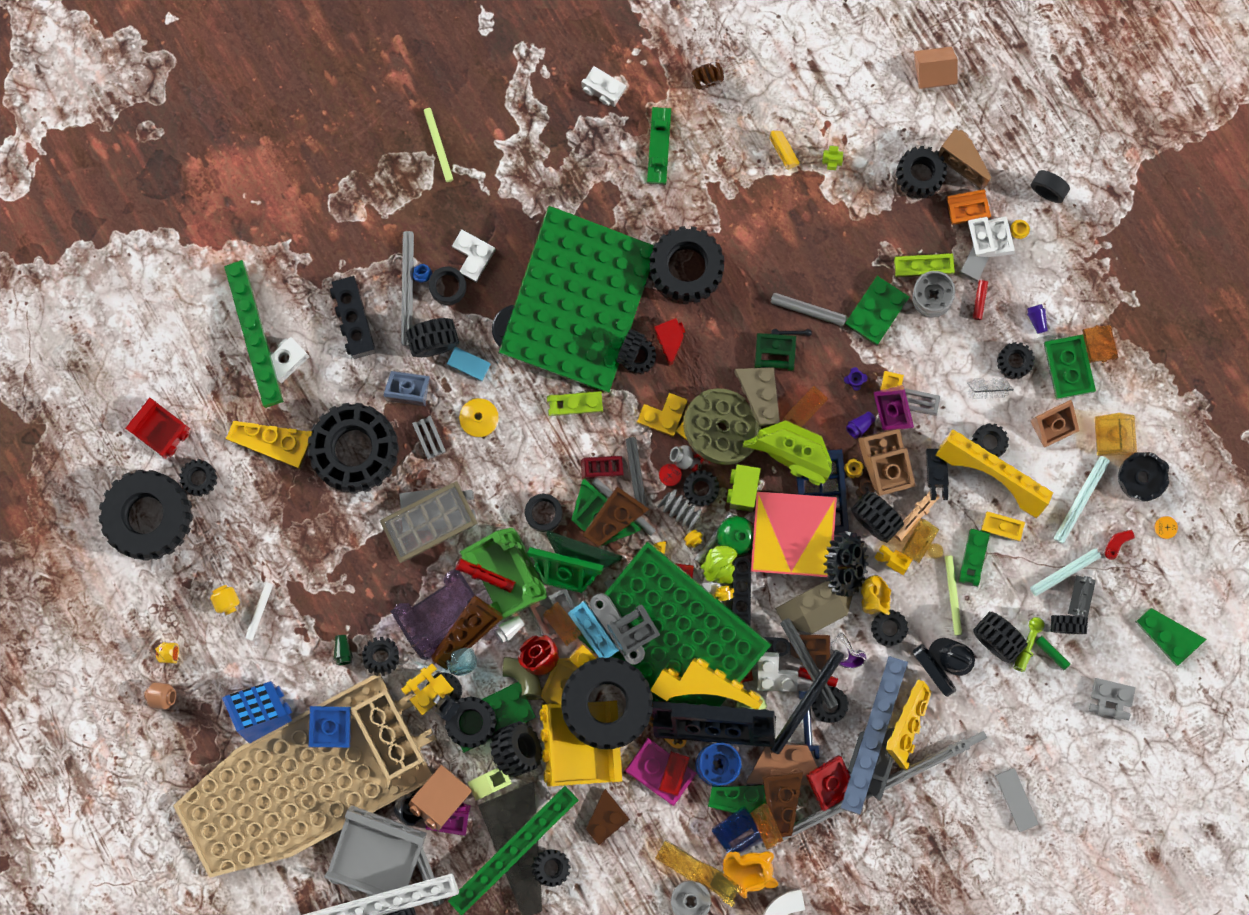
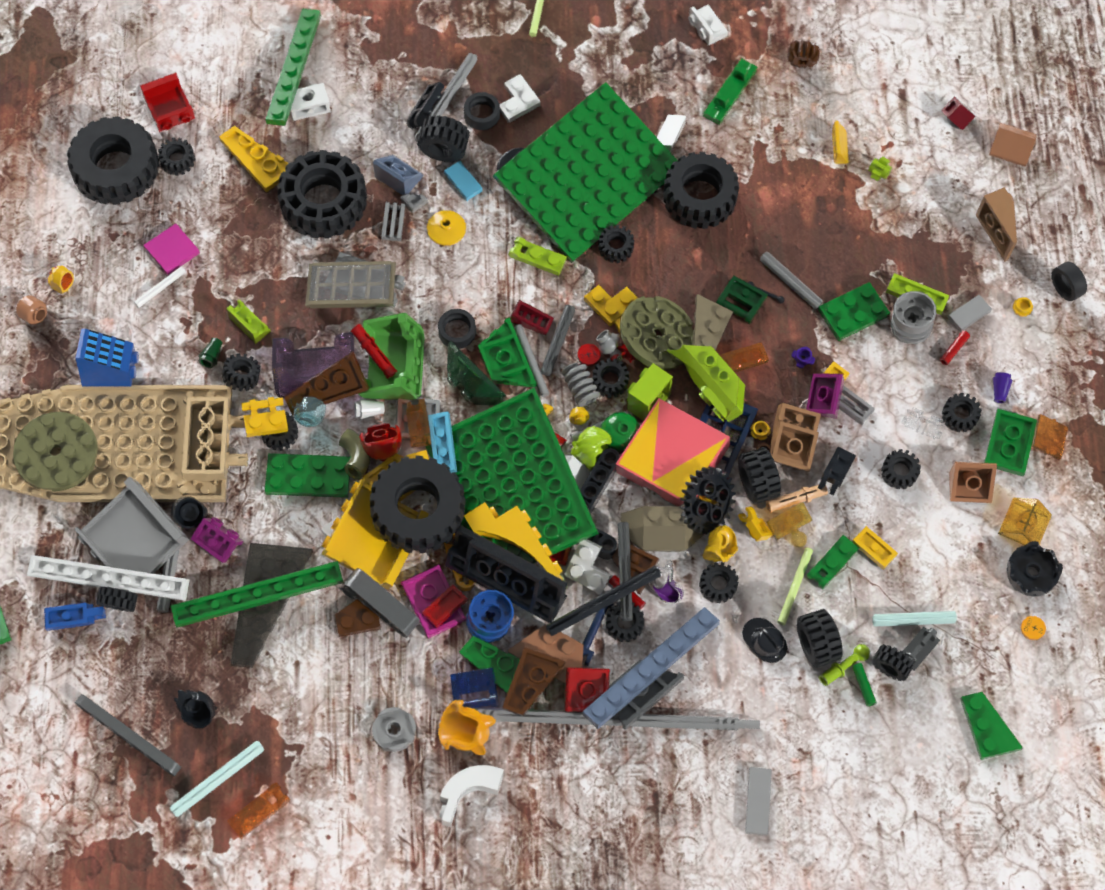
camera: 25 degrees right, 15 degrees down
yellow head [210,585,240,616] -> none
blue plate [309,706,351,748] -> none
black brick [330,276,376,359] -> none
nougat panel [408,765,472,831] -> none
blue plate [413,264,432,282] -> none
black plate [432,694,460,722] -> none
black tyre [445,697,497,748] -> none
yellowish green slope [468,768,513,801] -> none
black tyre [490,721,543,777] -> none
green wing [527,547,604,593] -> none
black tyre [531,849,571,887] -> none
reddish brown wing [583,487,650,547] -> none
light grey plate [590,593,645,664] -> none
dark grey plate [607,604,660,656] -> none
black tyre [616,329,645,368] -> none
red slope [654,318,686,366] -> none
clear yellow piece [655,840,743,907] -> none
yellow plate [714,585,734,601] -> none
clear orange plate [751,804,784,850] -> none
dark purple cone [846,411,876,439] -> none
yellow wing [886,680,932,770] -> none
black tyre [896,146,947,199] -> none
black beam [913,644,956,697] -> none
yellow arch [936,429,1053,519] -> none
orange plate [946,189,991,225] -> none
white slope [968,216,1015,257] -> none
light aqua axle [1054,456,1110,544] -> none
light grey plate [1089,678,1136,721] -> none
red arm [1104,529,1135,560] -> none
none -> olive plate [13,412,98,492]
none -> dark pink tile [144,223,200,275]
none -> lime hinge [226,299,271,344]
none -> dark grey beam [340,568,420,638]
none -> light grey tile [400,193,428,213]
none -> black hinge [406,82,445,129]
none -> white slope [657,115,686,152]
none -> dark red panel [941,96,976,130]

